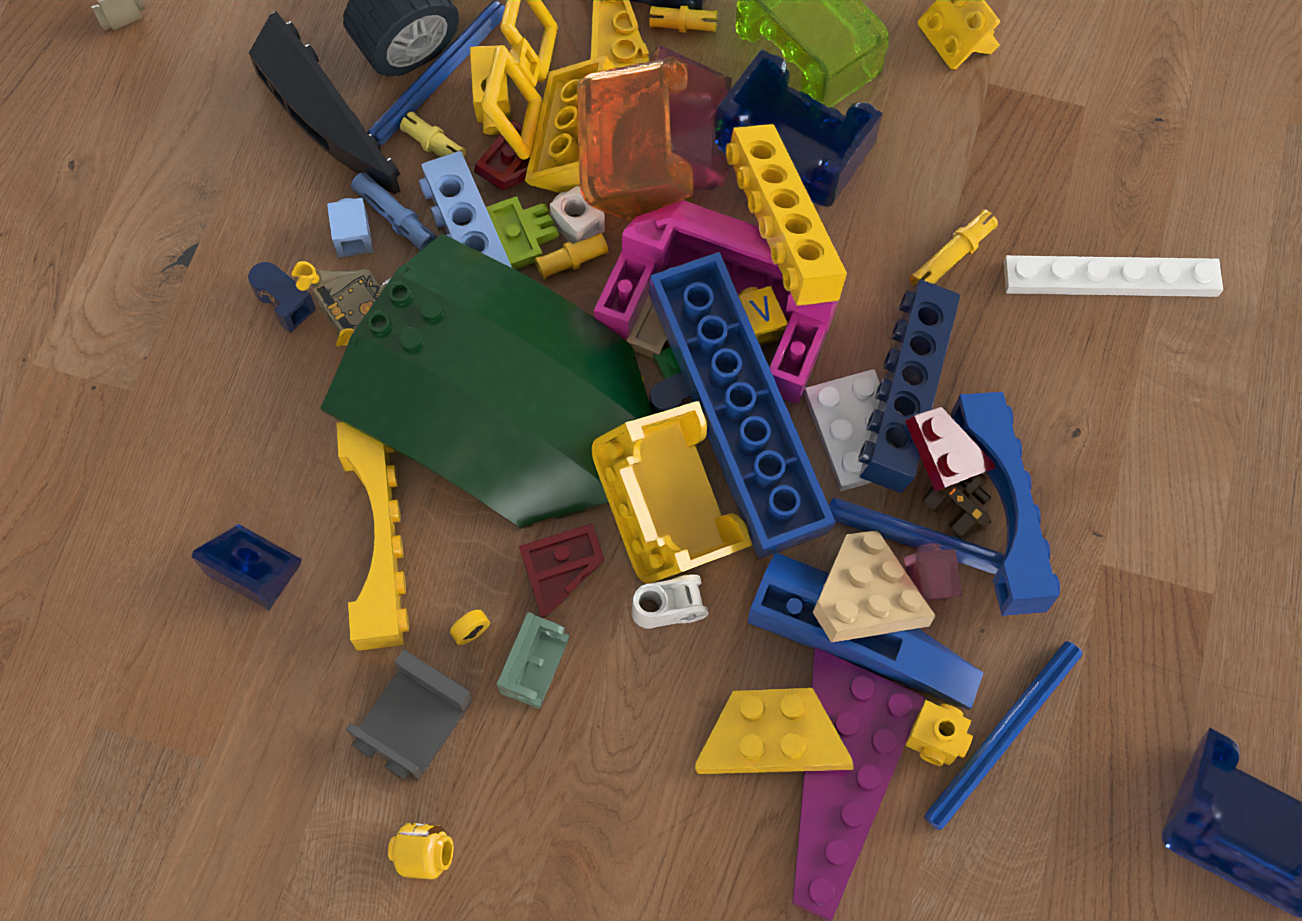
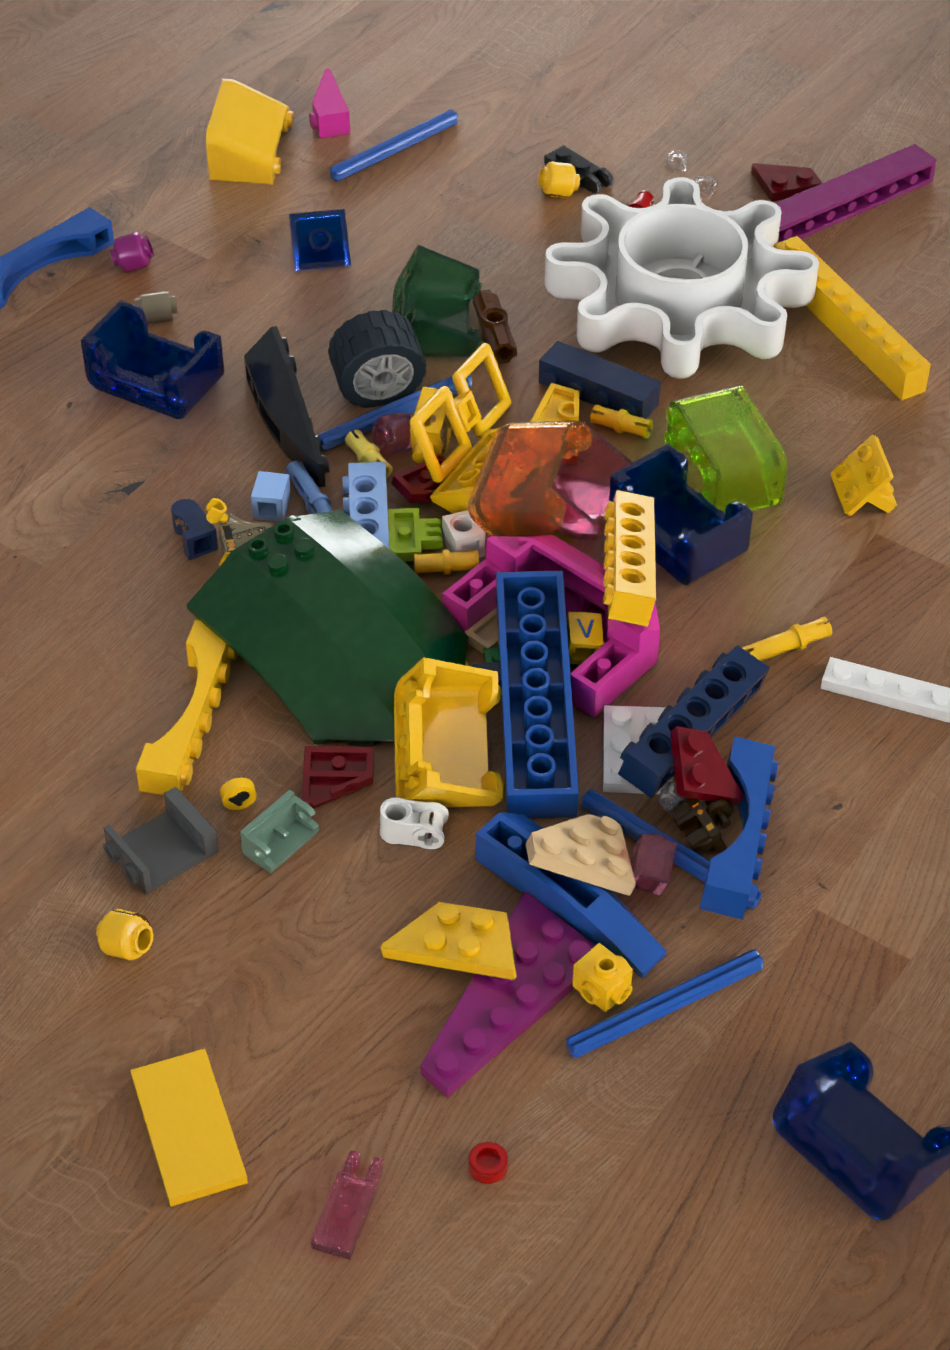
camera: 20 degrees right, 20 degrees down
clear blue slope [192,524,302,610] -> none
none -> clear blue windscreen [80,300,224,419]
none -> clear pink head [372,412,412,454]
none -> clear hinge [659,782,685,813]

